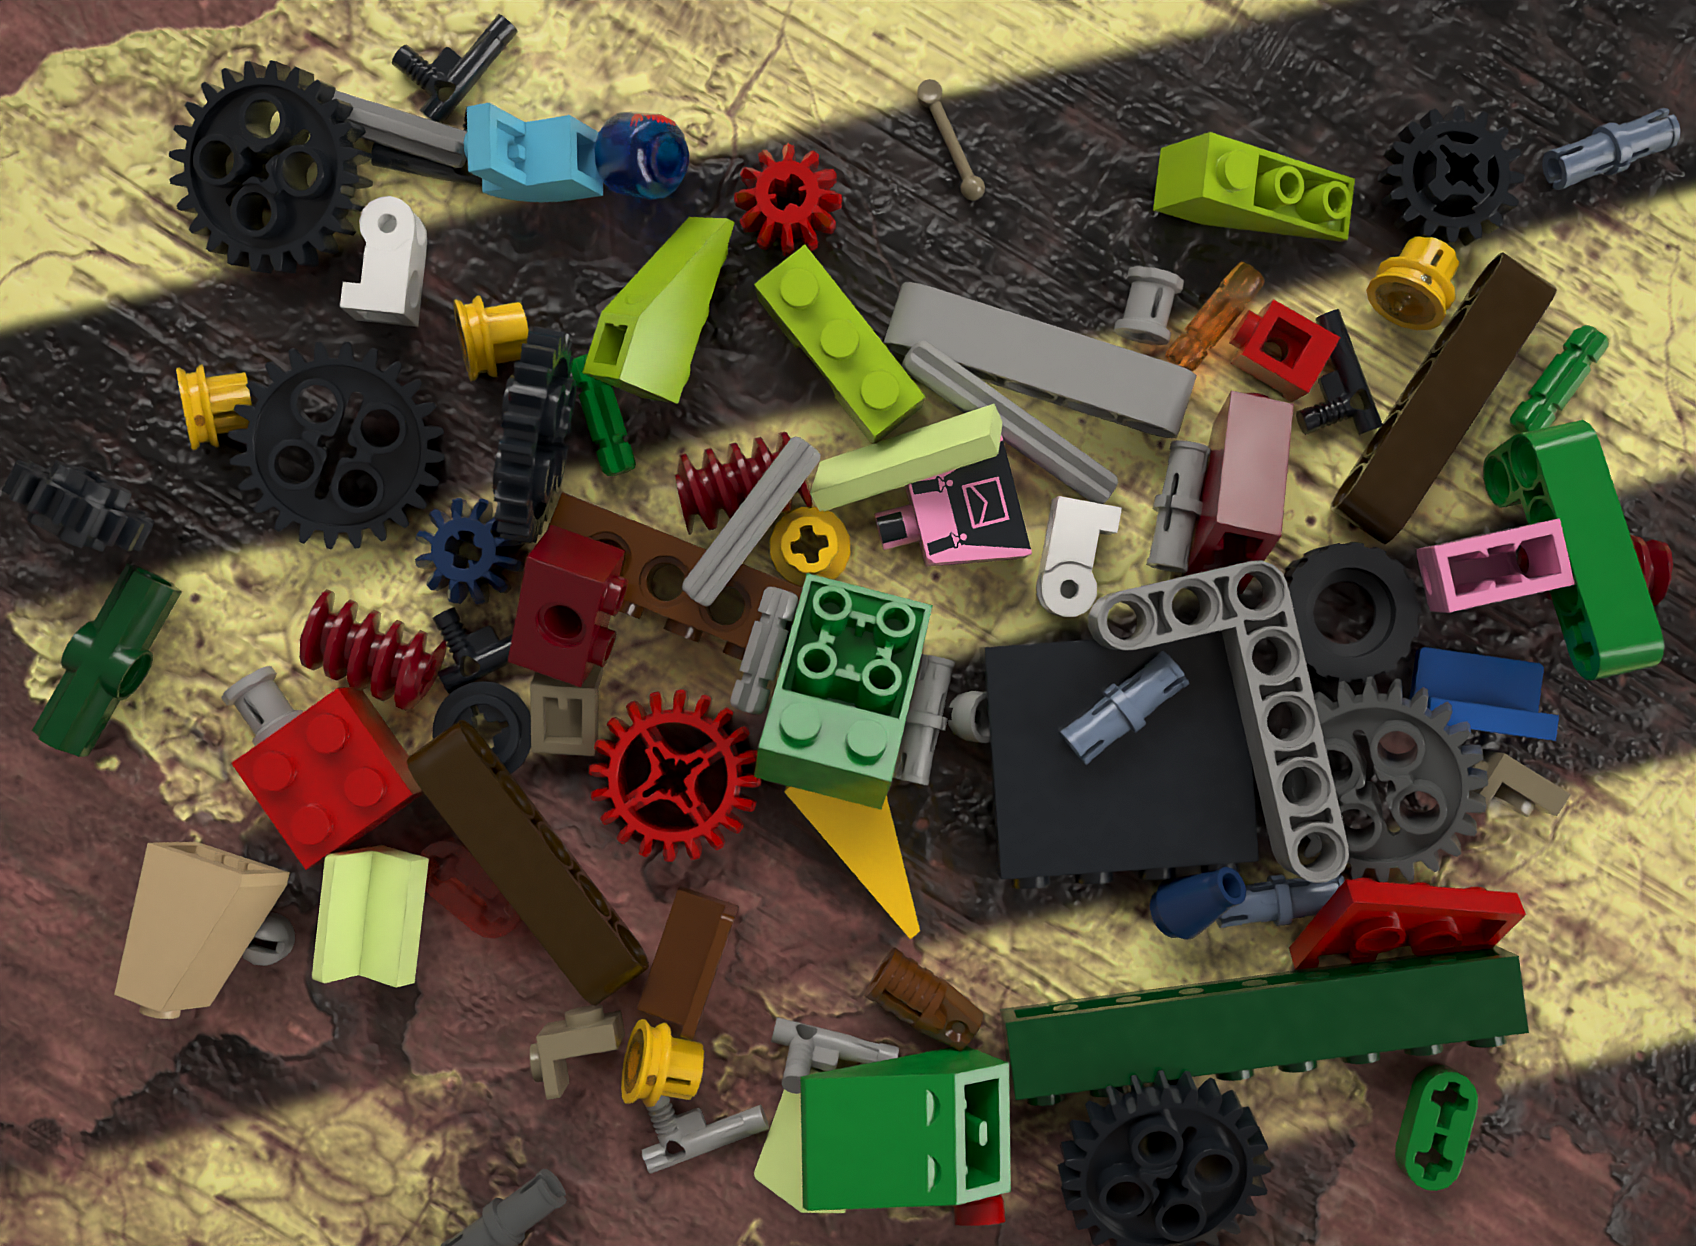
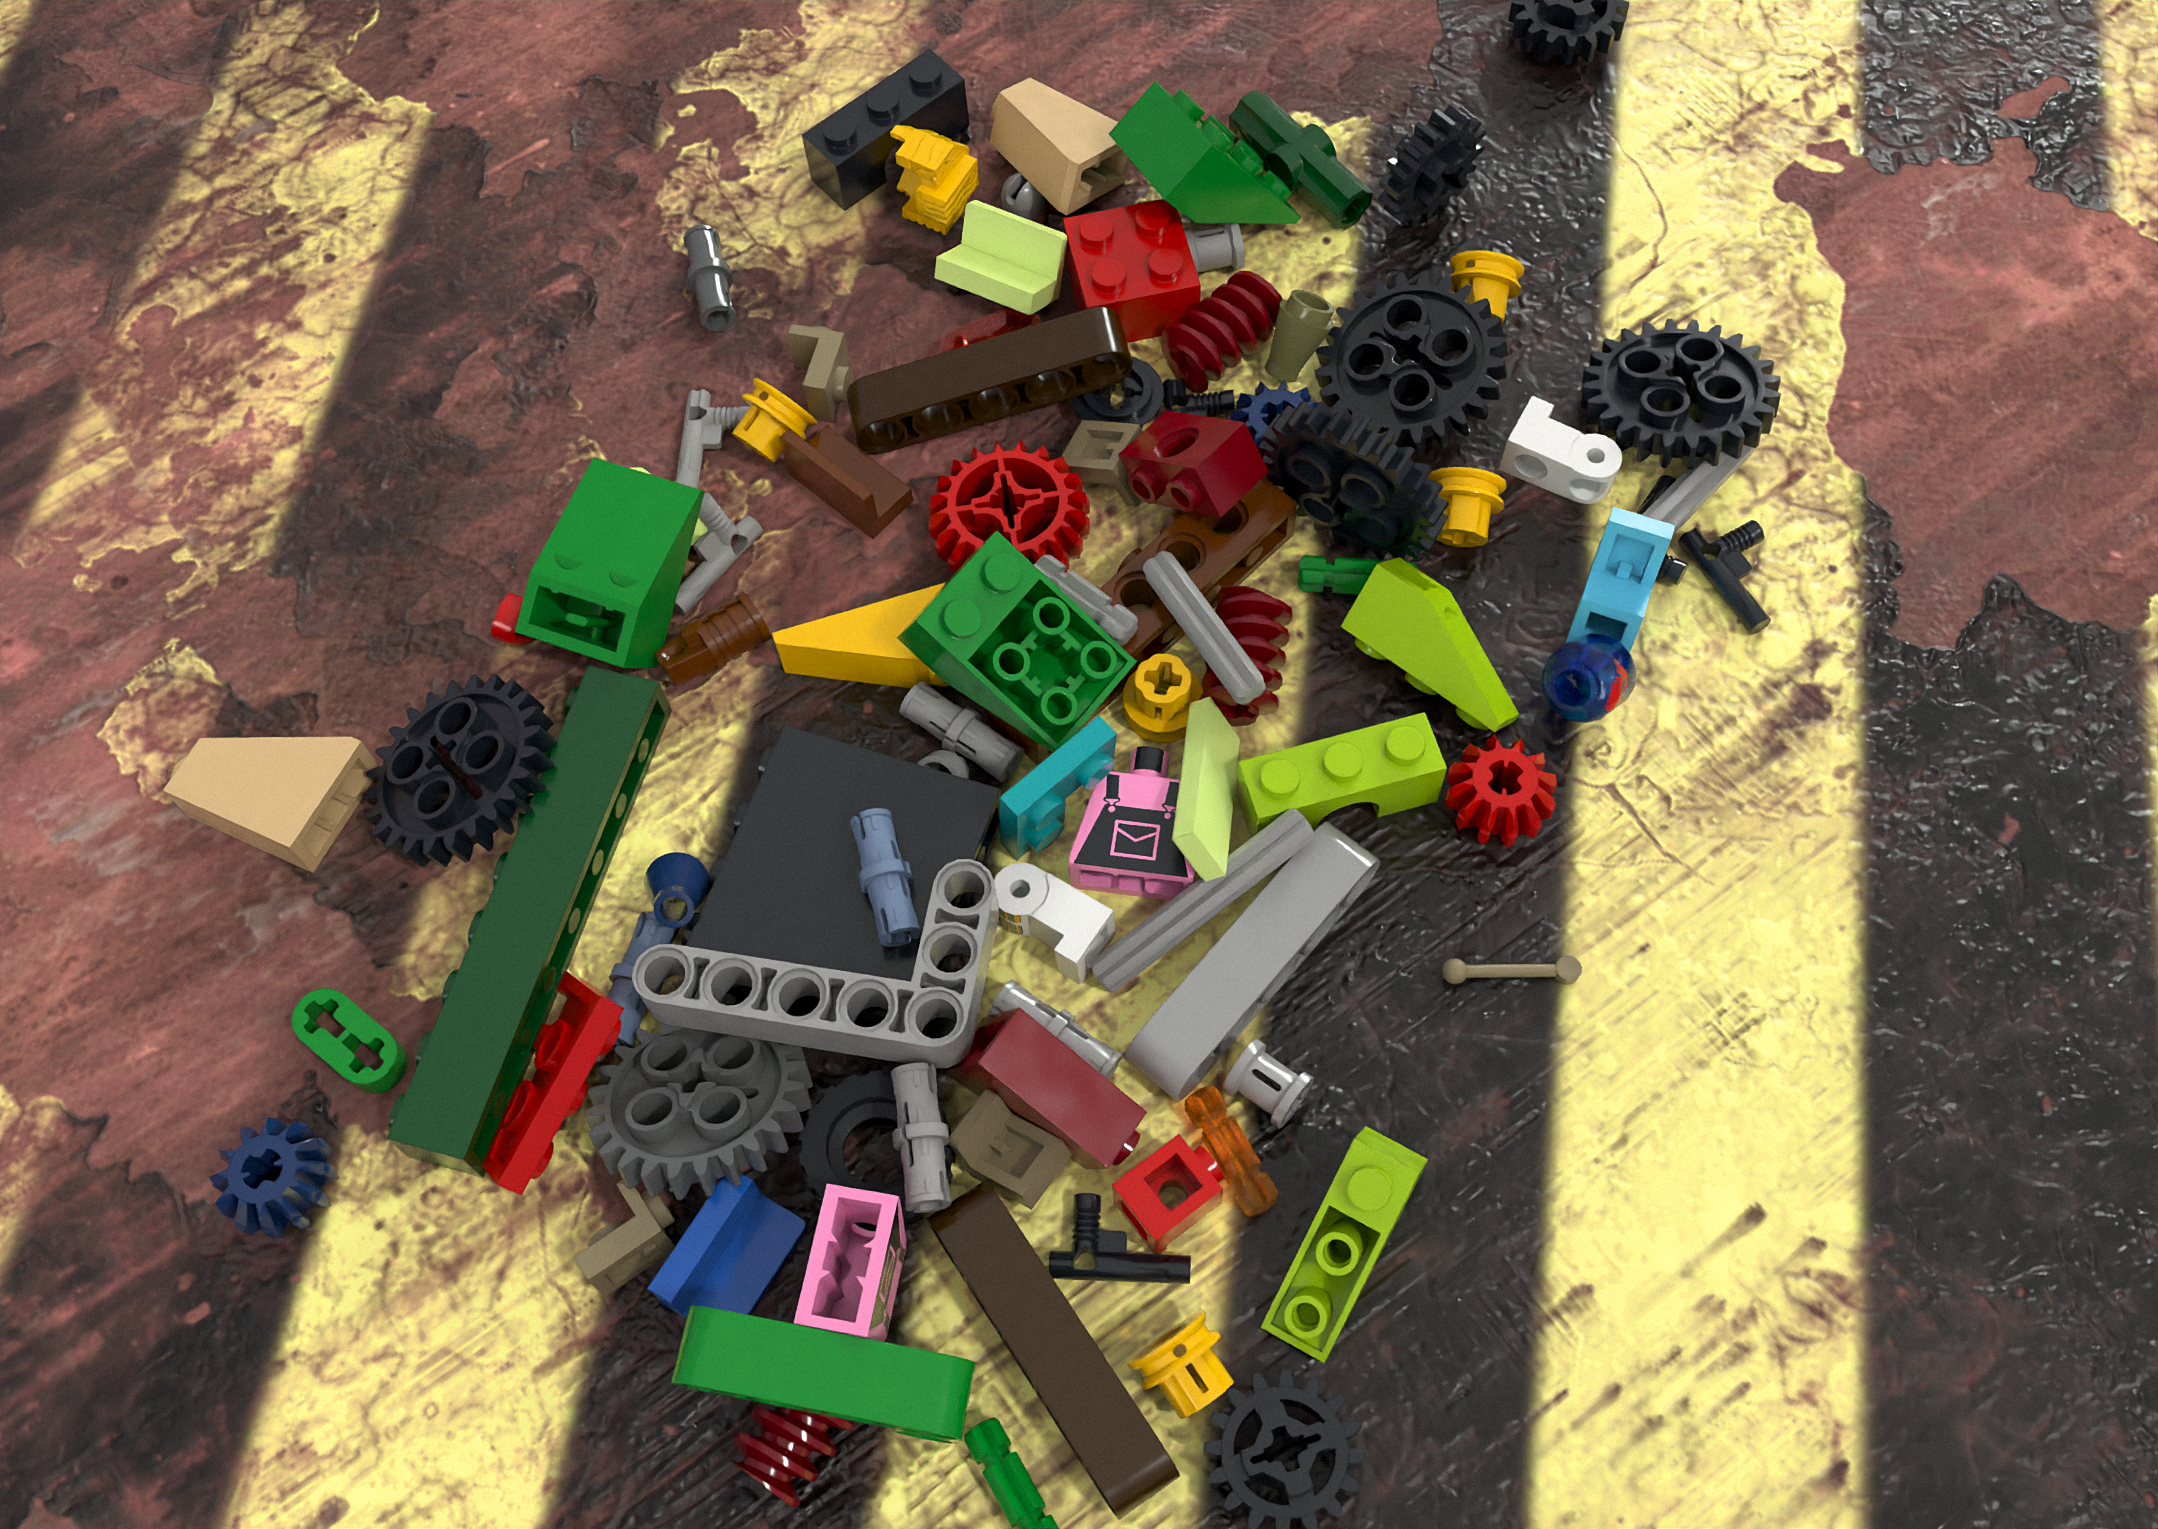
camera: 125 degrees right, 25 degrees down
none -> dark blue gear [209,1117,340,1239]
none -> black arch [802,49,970,211]
none -> yellow hair [890,125,979,235]
none -> light grey pin [891,1062,952,1213]
none -> dark tan bracket [948,1089,1072,1210]
none -> teal plate [1000,715,1117,861]
none -> green slope [1109,81,1302,224]
none -> olive cone [1264,290,1334,382]

